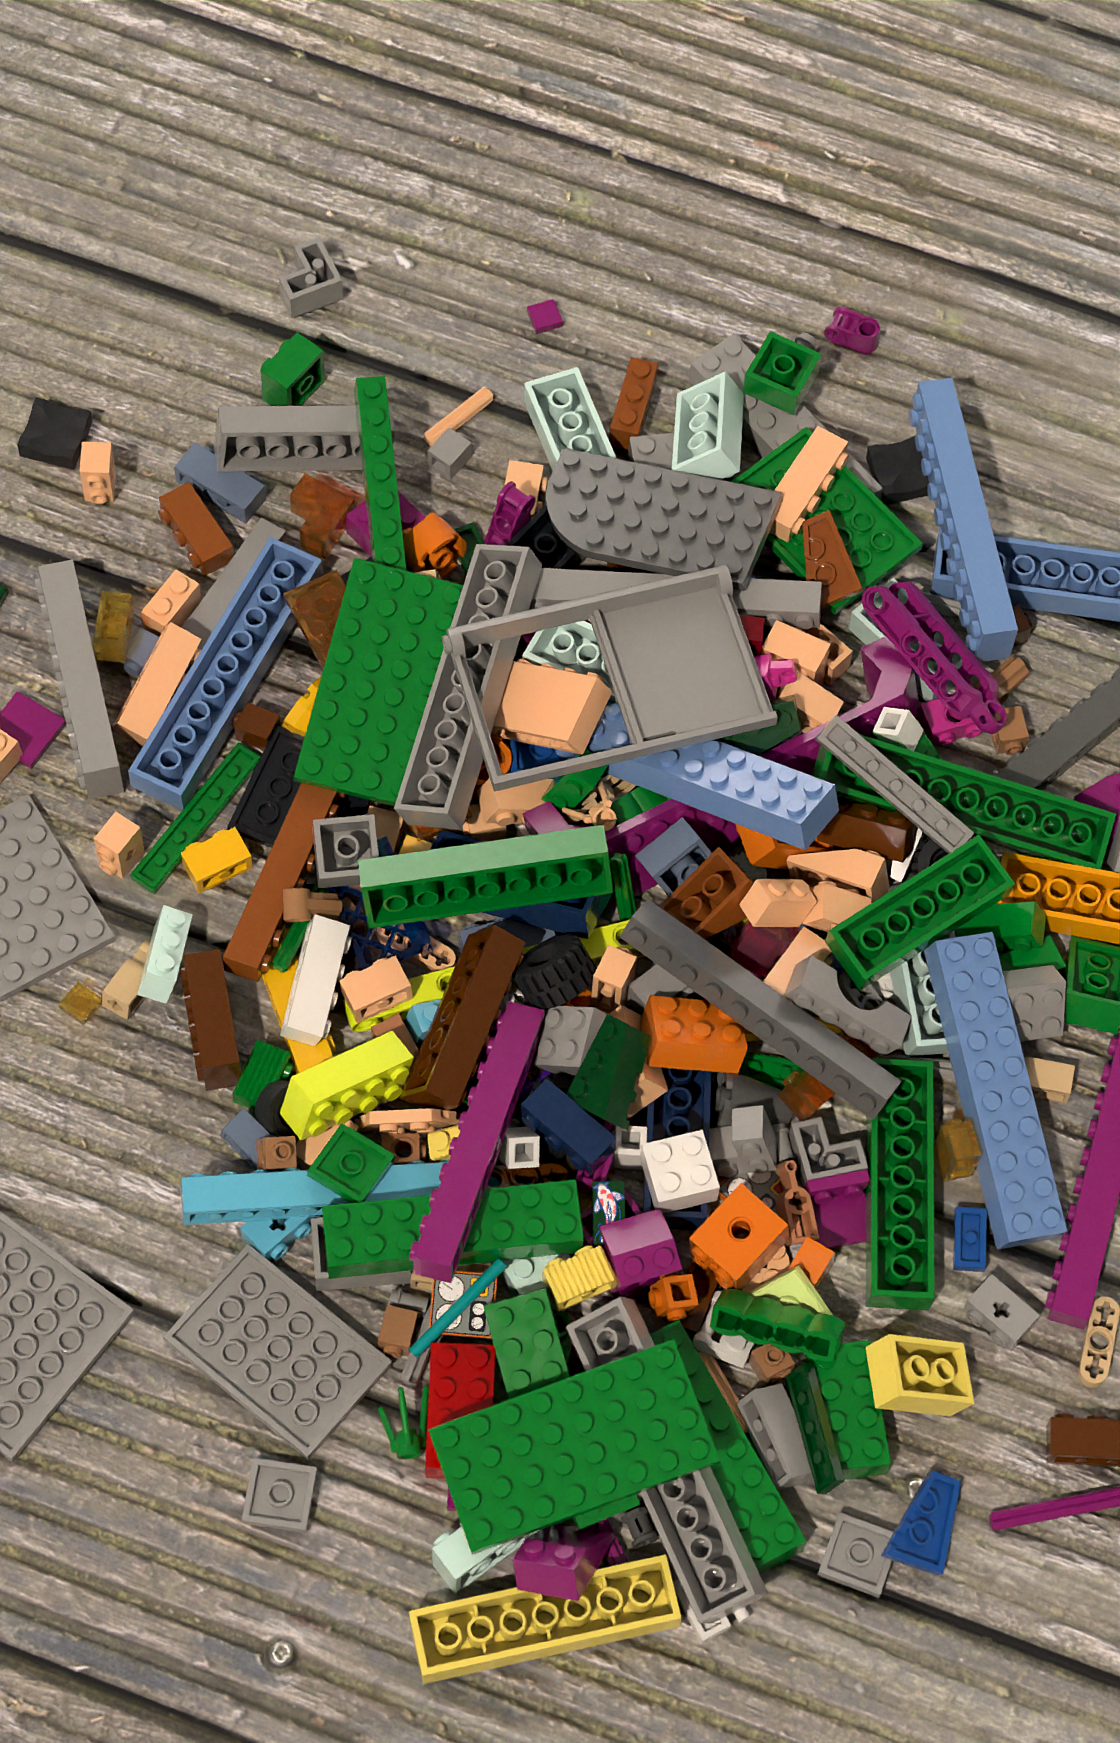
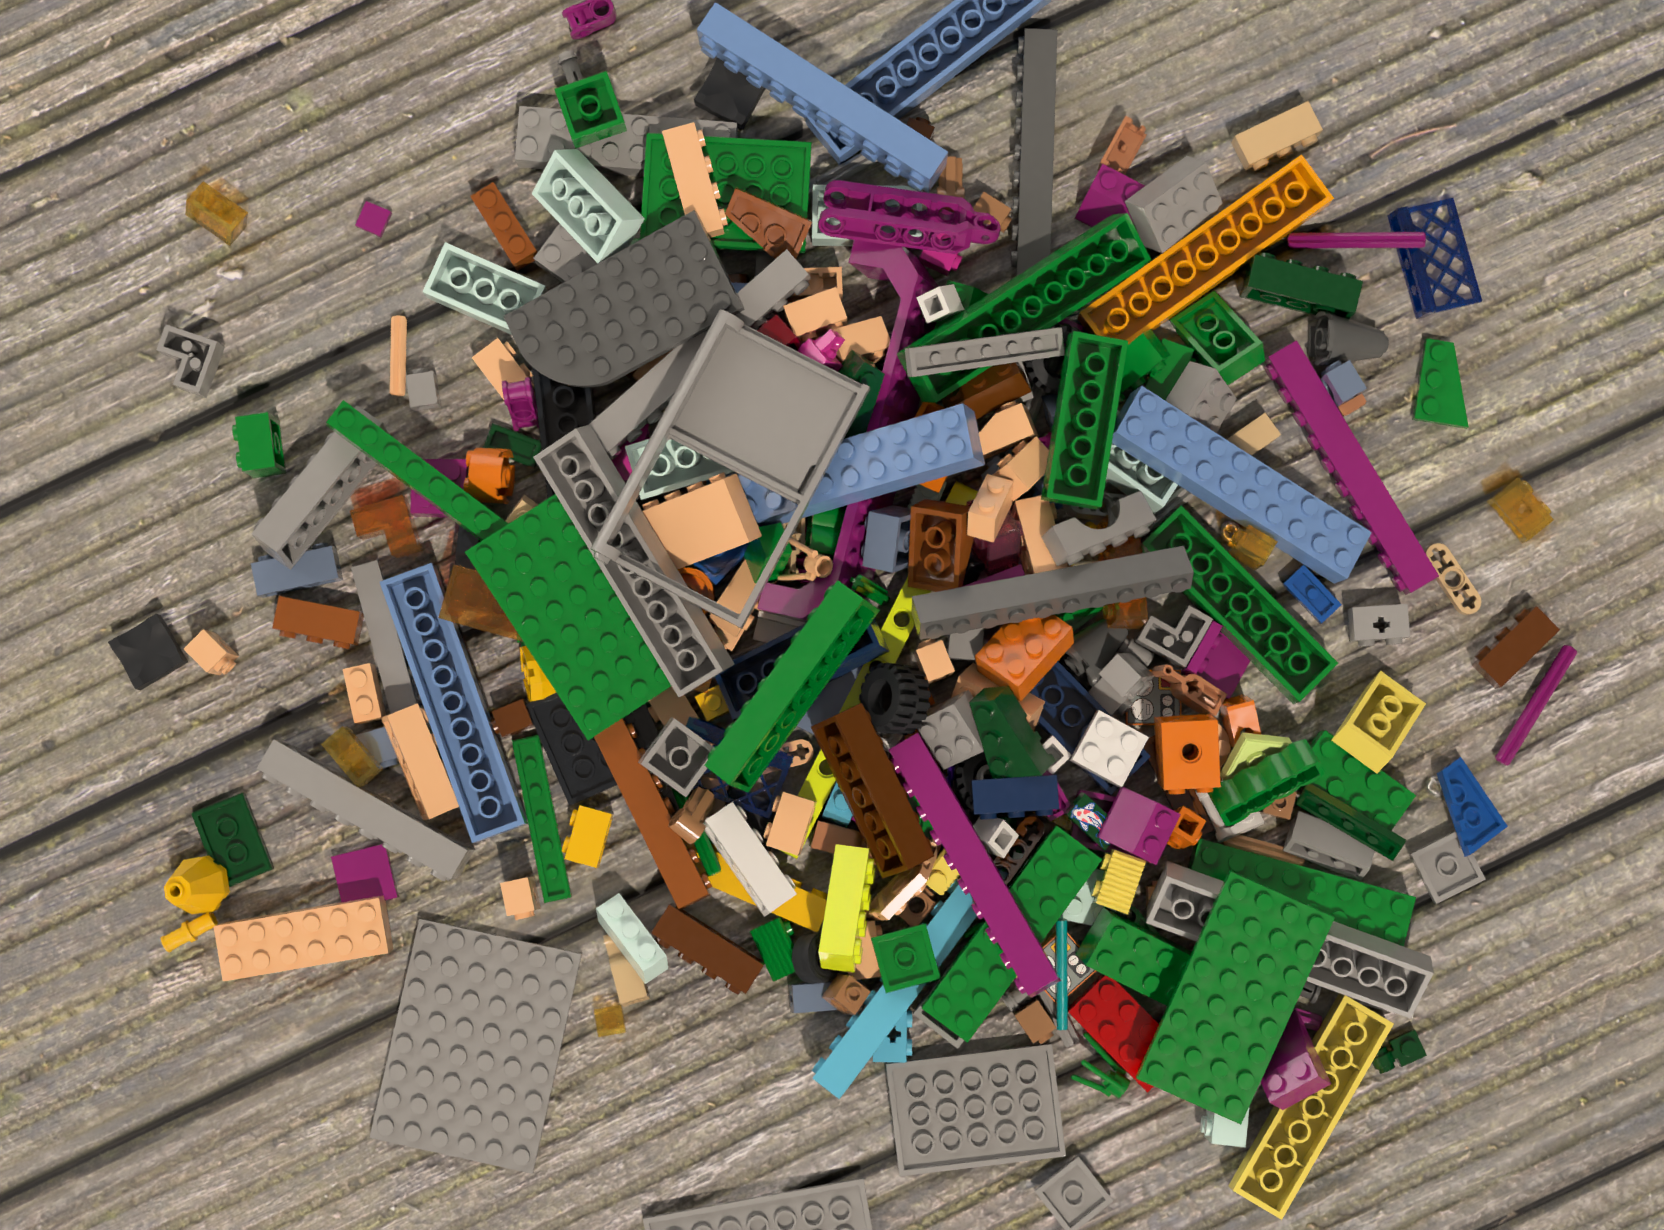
camera: 40 degrees left, 20 degrees up
none -> clear yellow brick [185,181,248,246]
none -> dark green plate [1372,1029,1427,1074]

